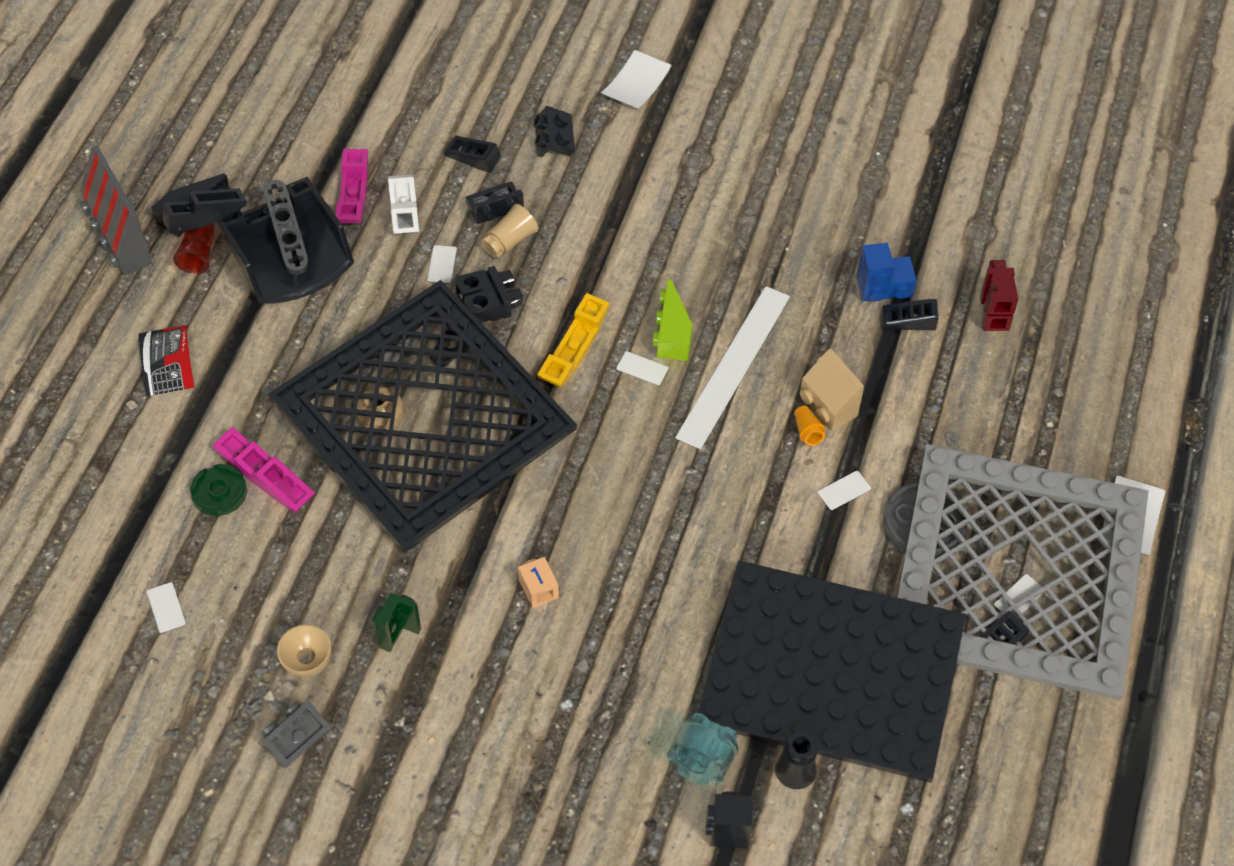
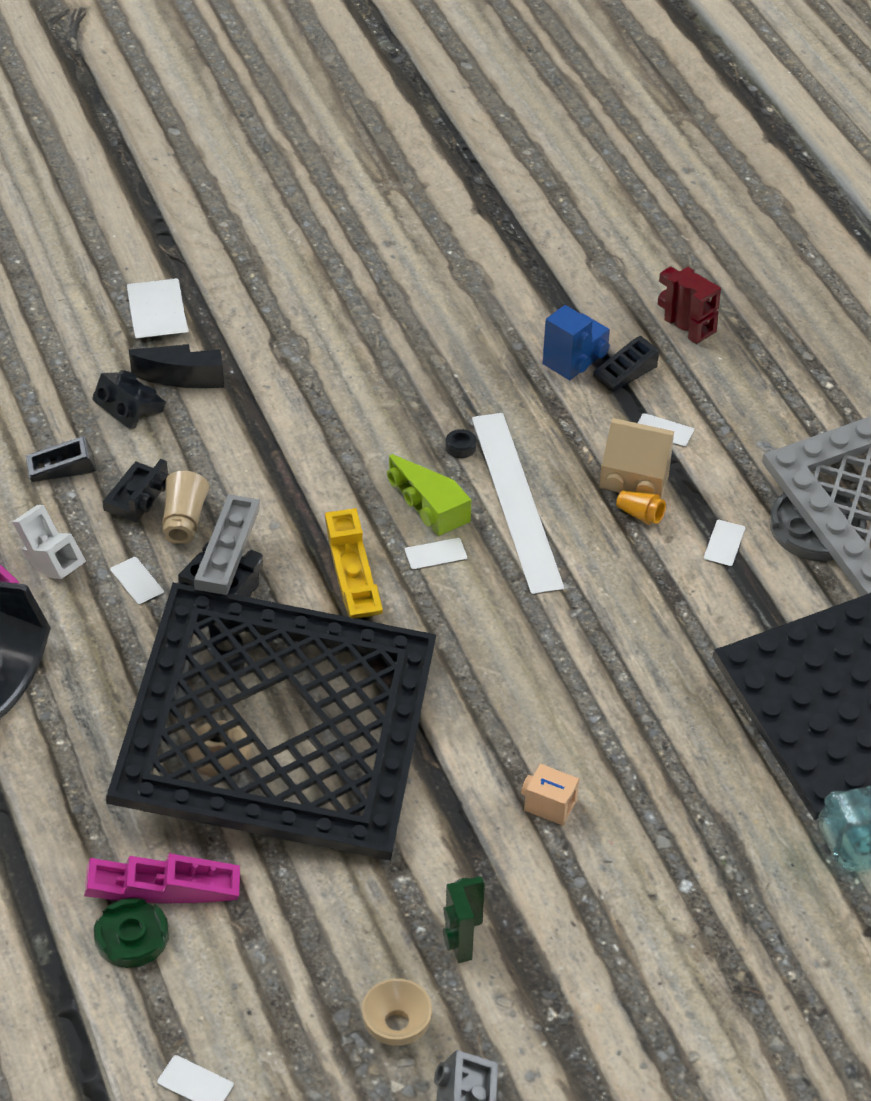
camera: 40 degrees left, 10 degrees down
none -> black slope [129,344,224,389]
none -> light grey plate [194,494,260,595]
none -> black tile [445,429,476,458]
none -> white sticker [638,413,694,446]

